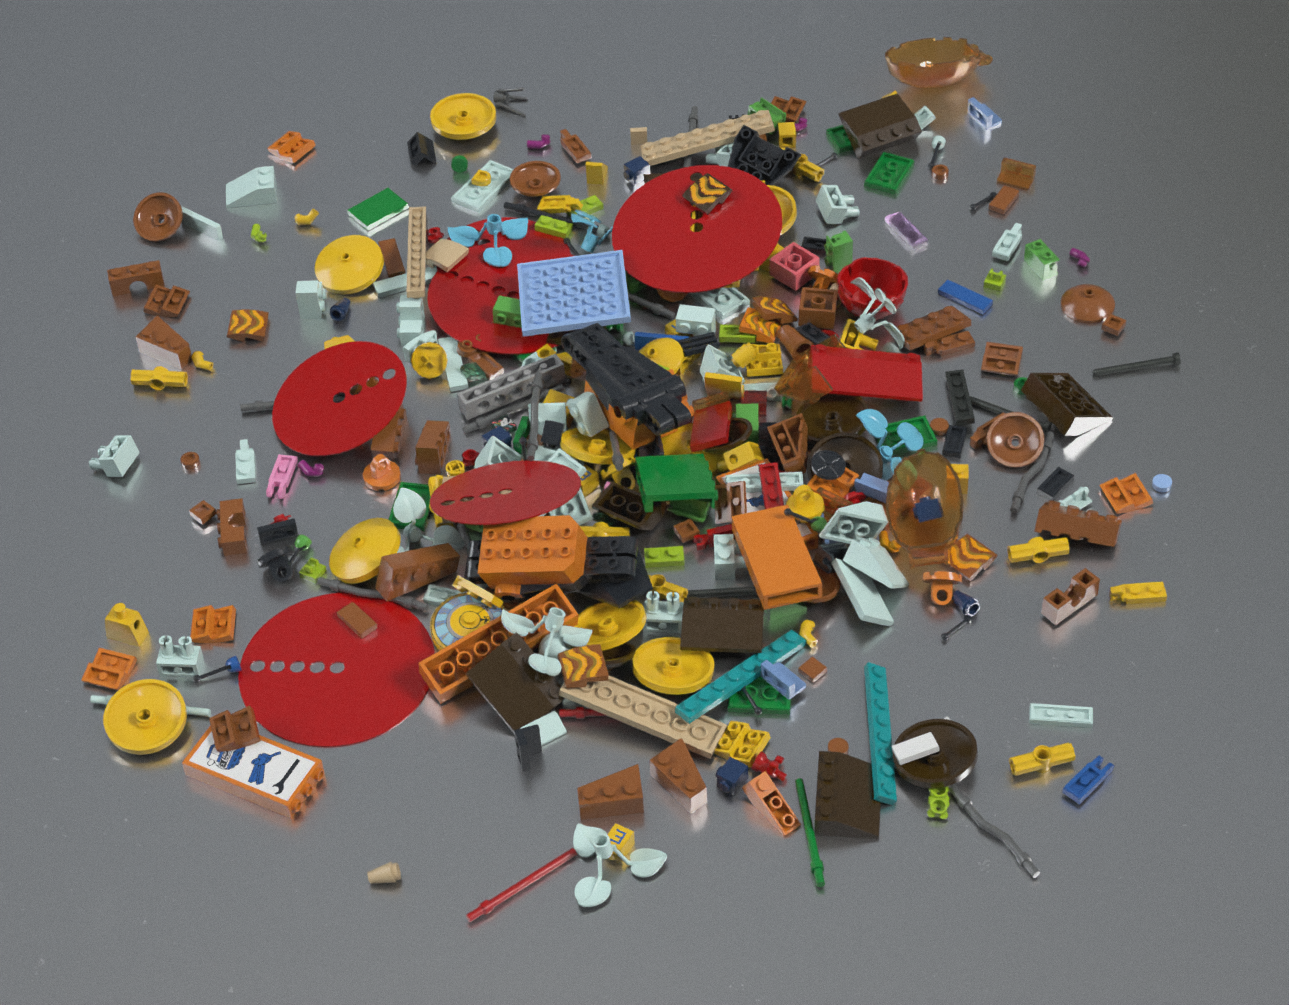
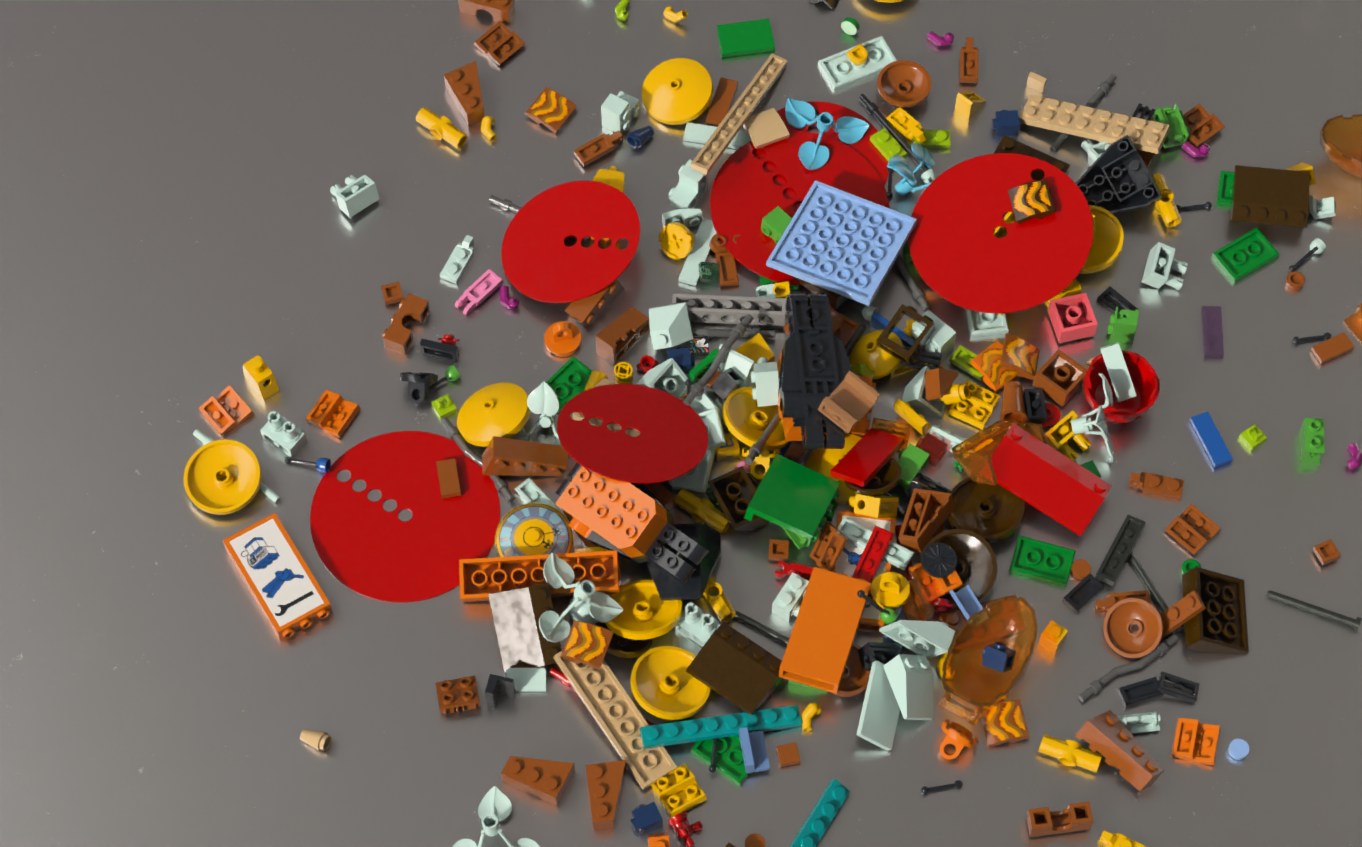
camera: 30 degrees right, 15 degrees up
dark orange tile [180,452,200,470] -> none
dark orange slope [209,706,261,752] -> none
red plate [426,227,444,243] -> none
yellow hinge [452,575,503,608] -> none
red bar [465,848,577,922] -> none
yellow brick [607,823,635,863] -> none
lime plate [644,546,684,568] -> none
yellow brick [778,122,796,148] -> none
orange tile [808,265,838,289] -> none
medium azure plant [856,409,923,492] -> none
dark orange plate [896,305,972,350] -> none
dark blue cone [952,590,980,616] -> none
light aqua hinge [992,223,1023,261] -> none
dark orange dish [1061,284,1115,324] -> none
none -> dark orange hinge [436,676,480,715]
none -> dark orange hinge [574,131,623,167]
none -> light aqua slope [649,302,693,350]
none -> medium nougat panel [818,370,880,434]
none -> dark brown window [876,304,935,366]
none -> dark orange slope [925,368,959,401]
none -> light aqua tile [1100,342,1137,402]
none -> black tile [1156,671,1200,703]
none -> dark orange plate [1160,591,1206,639]

